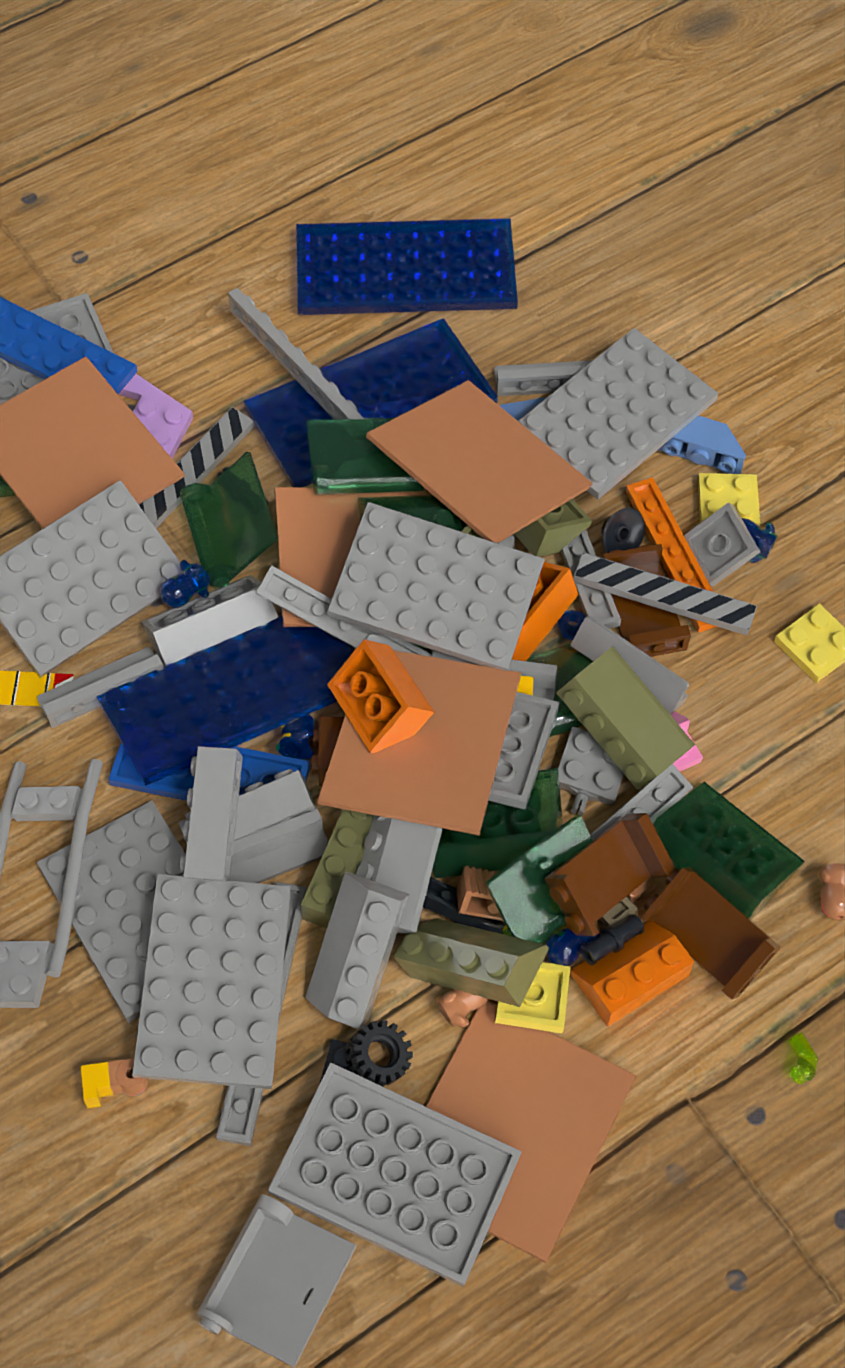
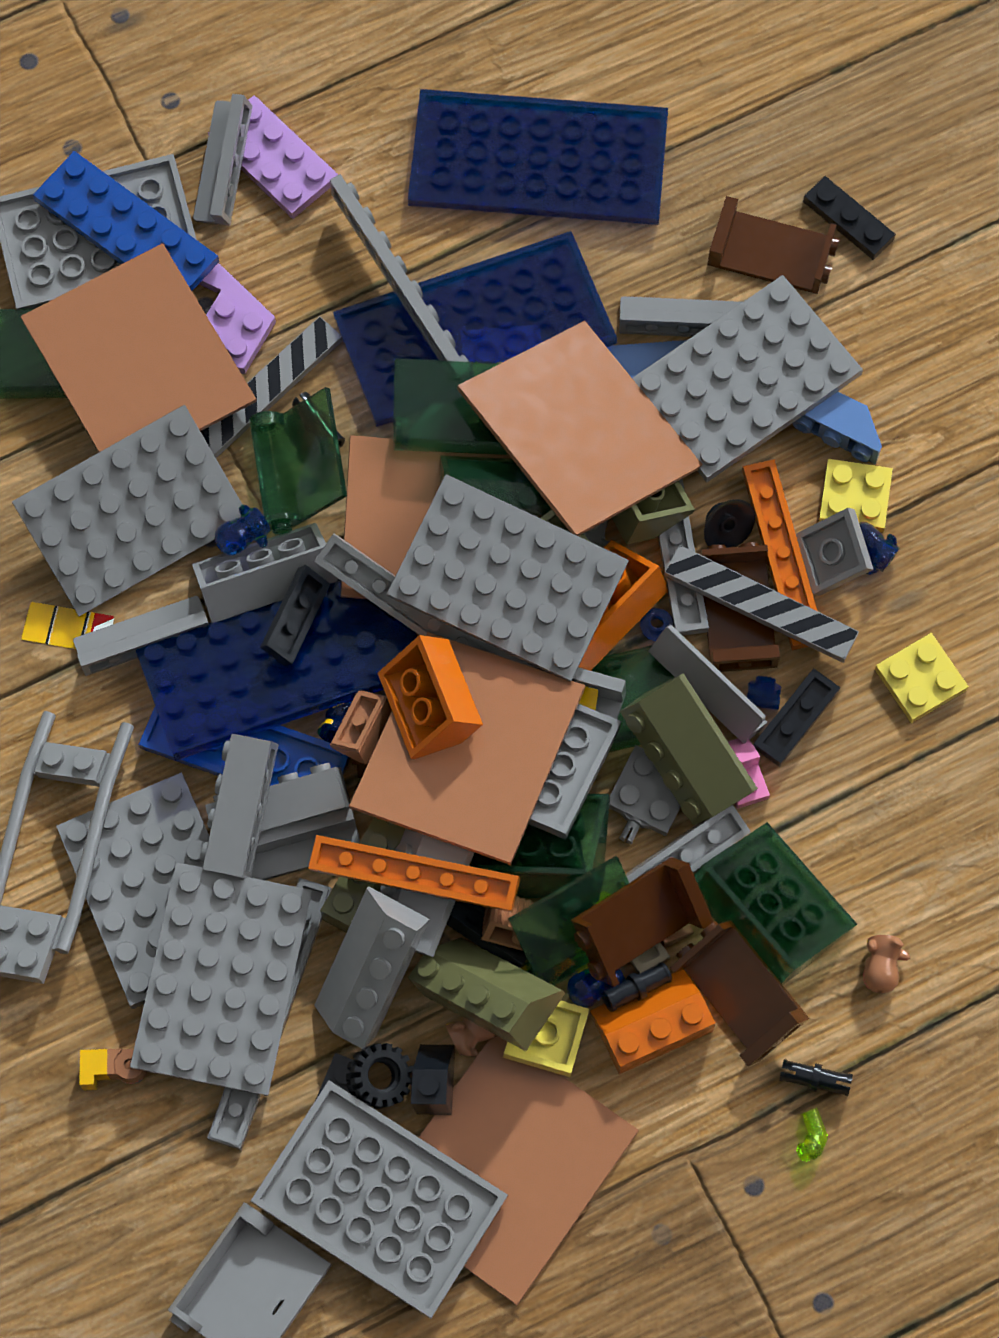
camera: 10 degrees right, 10 degrees up
none -> light grey panel [193,94,253,226]
none -> lavender plate [208,95,338,219]
none -> black plate [260,565,330,667]
none -> orange plate [308,835,520,912]
none -> nougat slope [330,690,392,764]
none -> black slope [411,1044,455,1115]
none -> reddish brown panel [708,196,840,294]
none -> clear blue plate [746,676,782,710]
none -> black plate [753,668,841,767]
none -> black pin [779,1059,853,1096]
none -> black plate [803,176,896,260]

